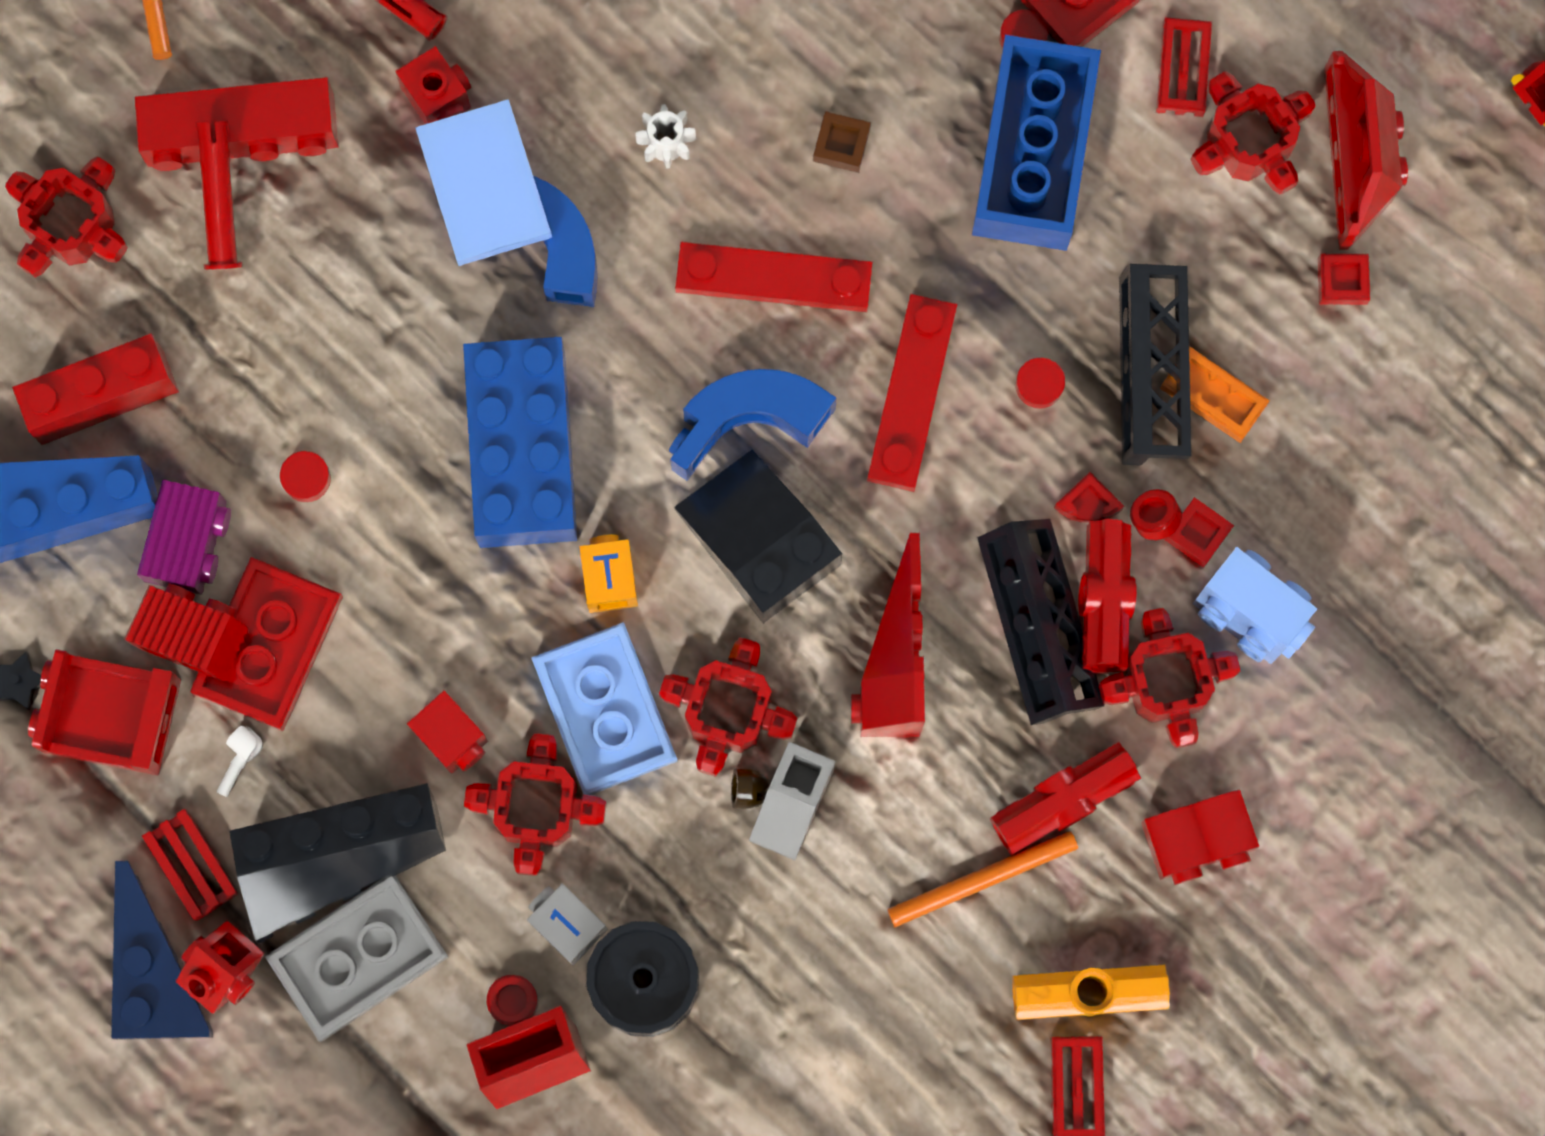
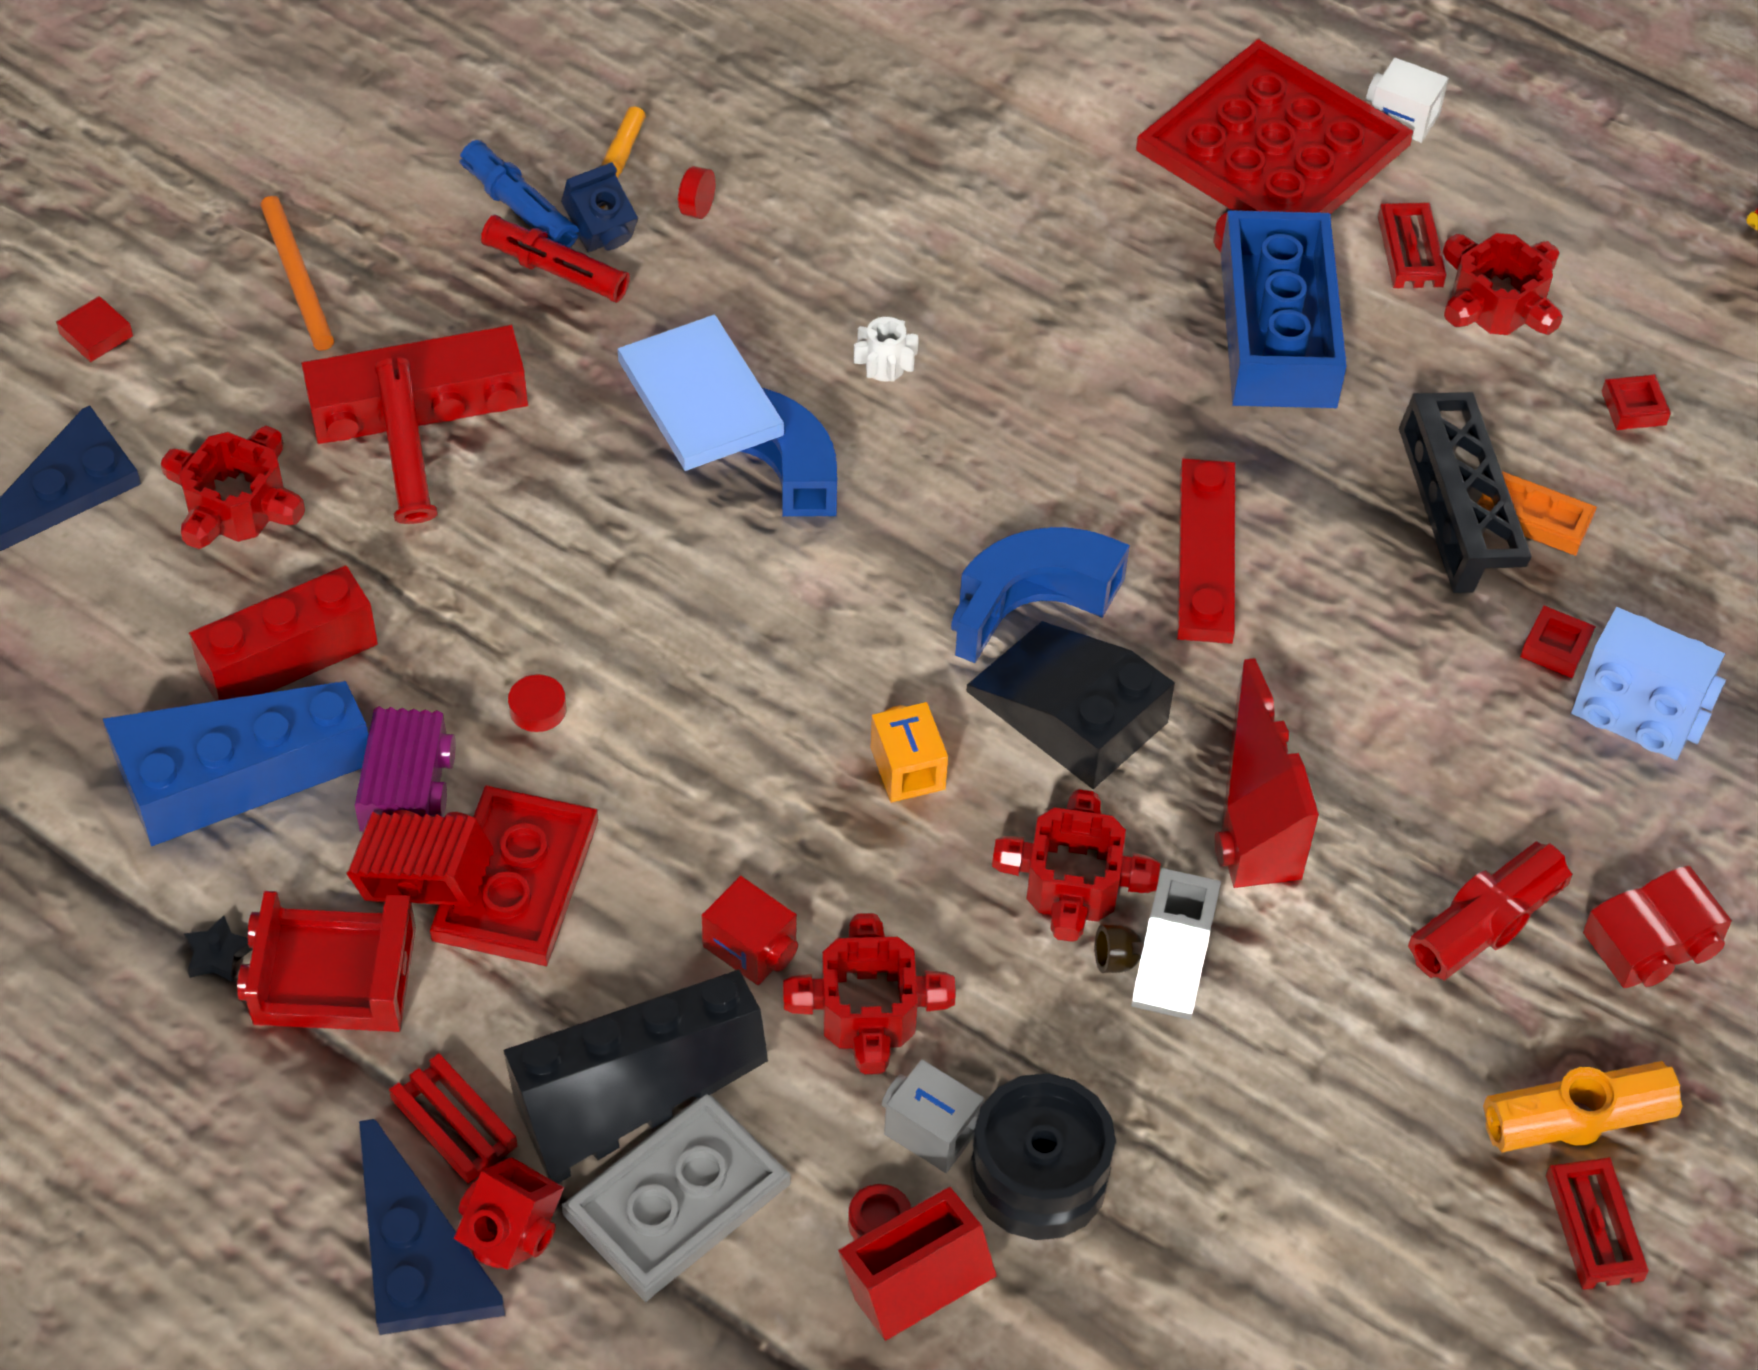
camera: 10 degrees left, 25 degrees down
white hand [216,726,263,797] -> none
red brick [395,46,472,124] -> none
blue brick [463,337,578,548] -> none
light blue tile [531,622,678,795] -> none
red plate [675,242,873,313] -> none
reddish brown plate [813,111,871,173] -> none
orange bar [887,831,1078,928] -> none
black fence [977,519,1105,725] -> none
red tile [1015,357,1065,409] -> none
red tile [1054,472,1125,523] -> none
red piece [1078,518,1137,674] -> none
red piece [1099,608,1240,748] -> none
red tile [1130,489,1182,541] -> none
red wedge [1324,51,1408,250] -> none

